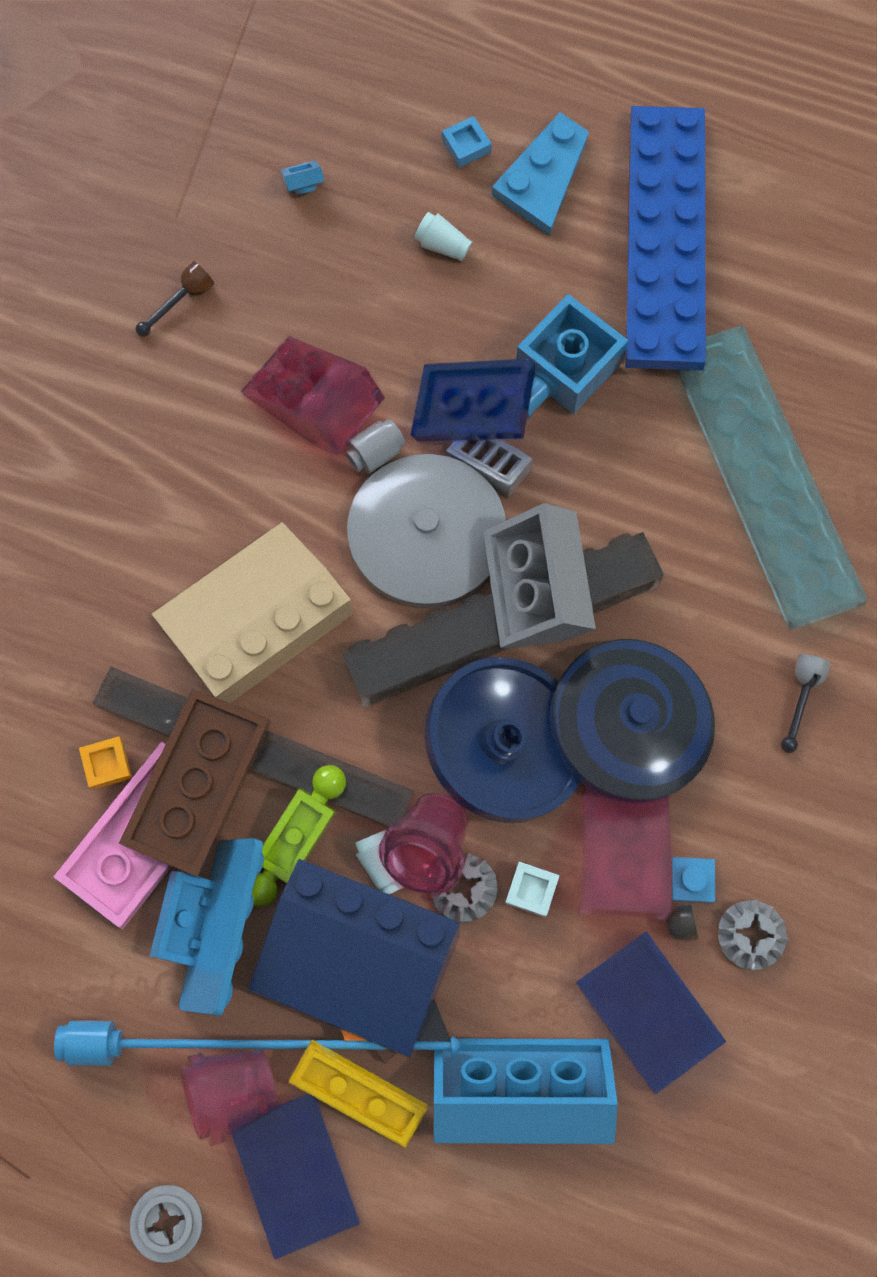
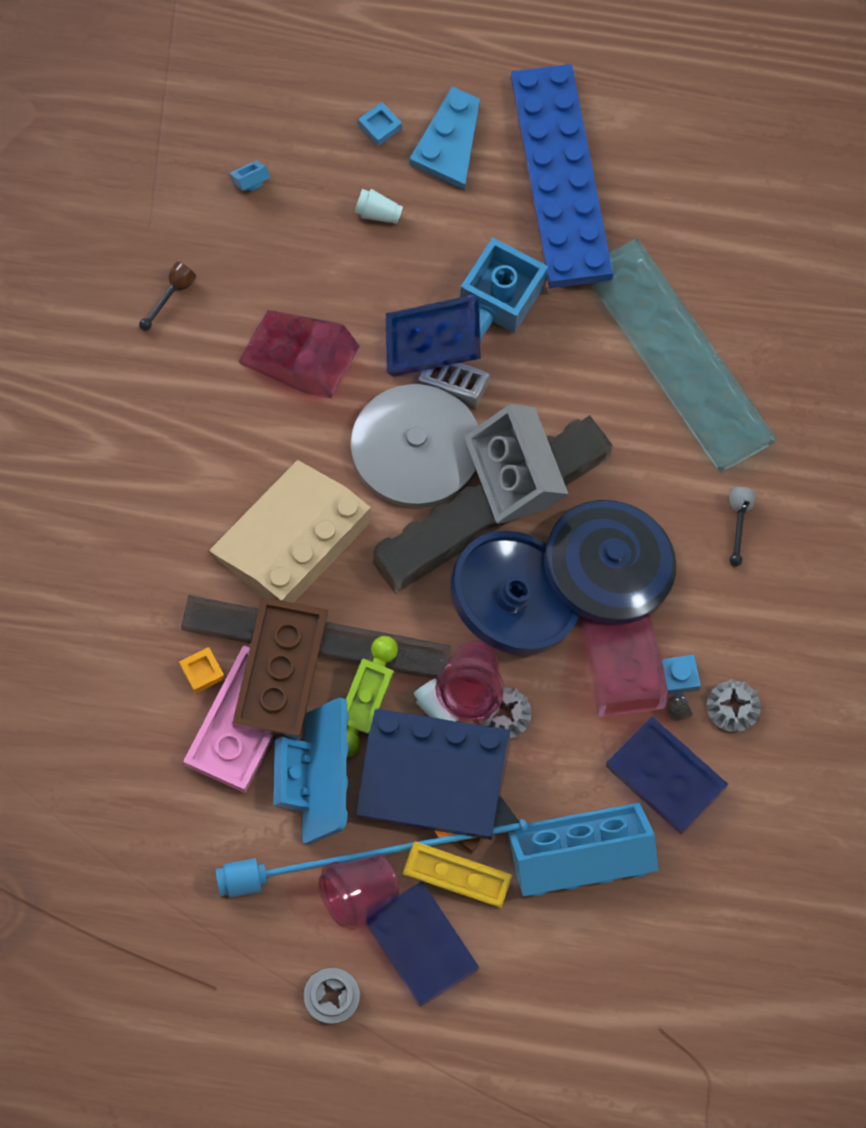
camera: 15 degrees left, 5 degrees down
light grey brick [345,418,406,474] -> none
light aqua plate [505,862,560,918] -> none

